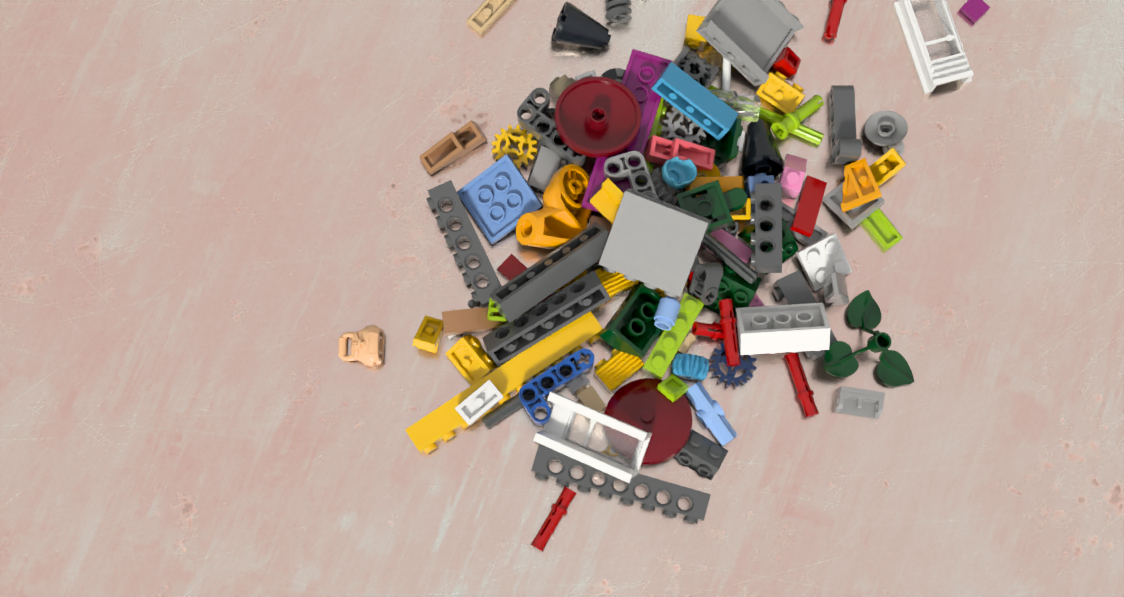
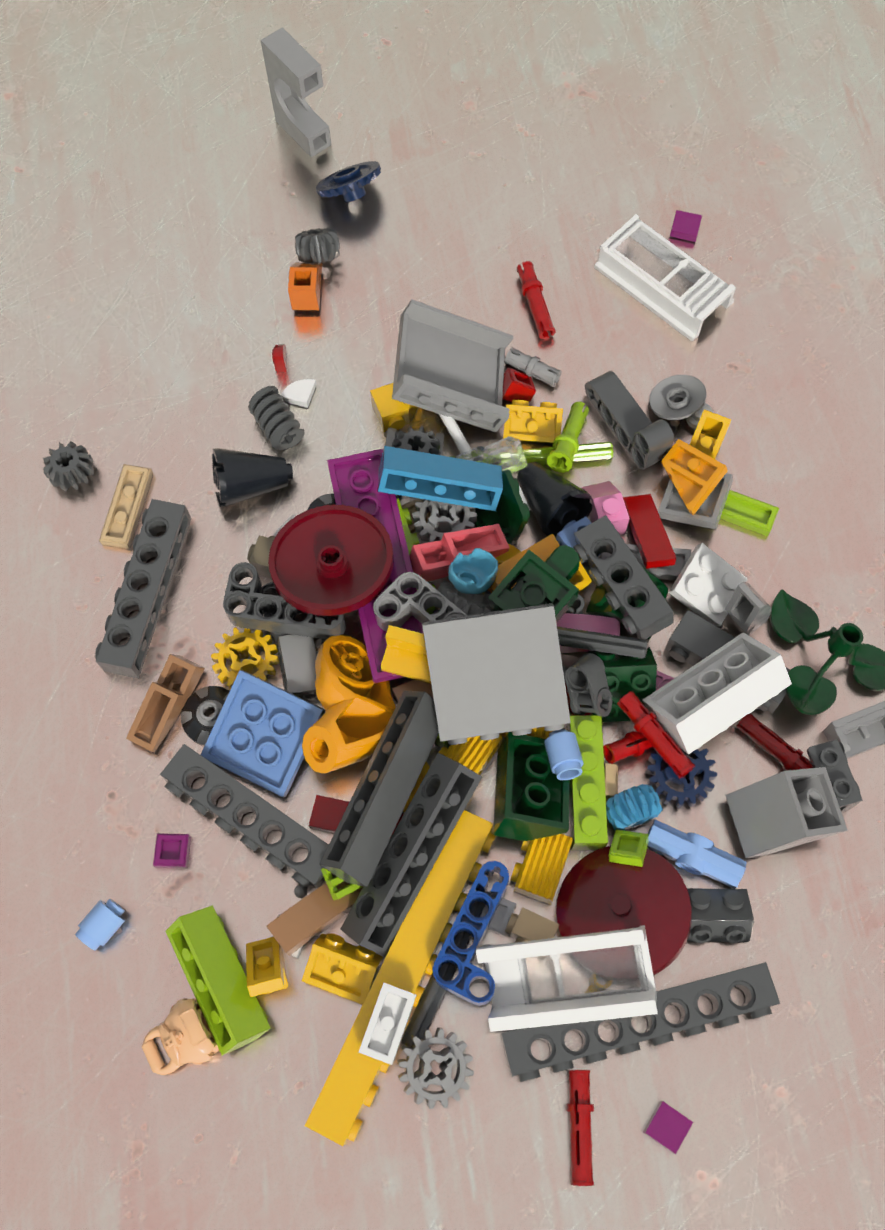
camera: 25 degrees left, 10 degrees down
none -> light blue brick [75,899,126,951]
none -> dark grey brick [95,499,192,679]
none -> magenta tile [153,833,191,869]
none -> lime brick [165,905,270,1056]
none -> dish [181,686,230,745]
none -> light grey gear [397,1027,474,1109]
none -> light grey pin [505,347,562,387]
none -> magenta tile [644,1101,693,1154]
none -> light grey slope [725,767,848,858]
none -> dark grey bracket [807,739,863,812]

